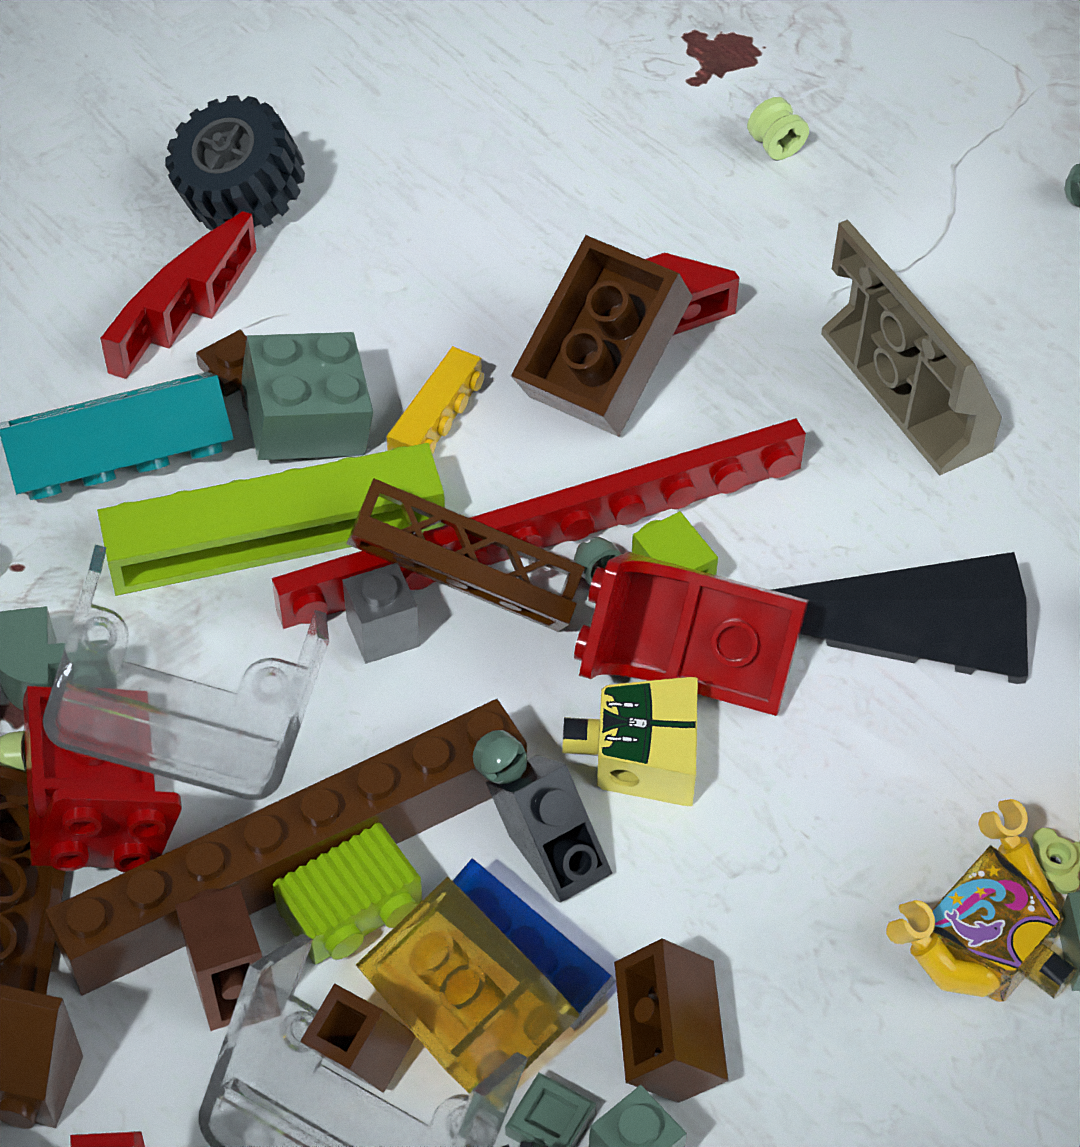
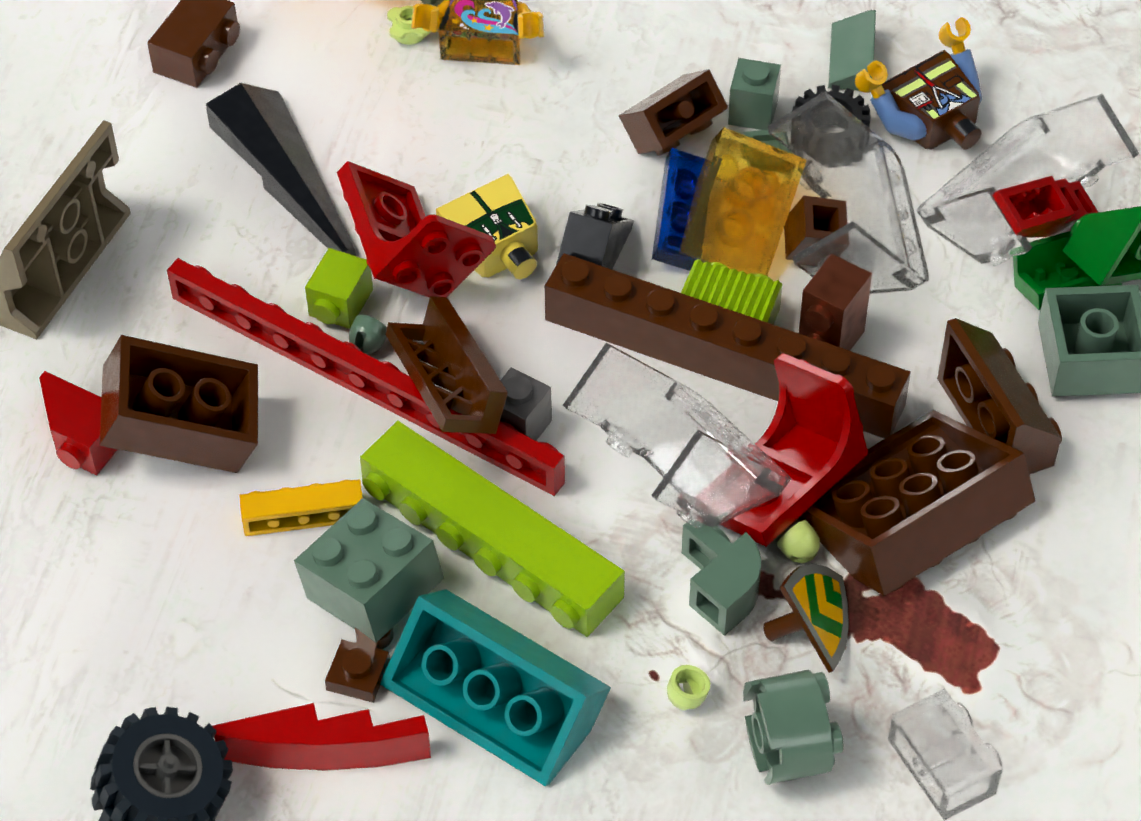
camera: 125 degrees left, 0 degrees up
sand green hinge [473,730,528,784] -> none

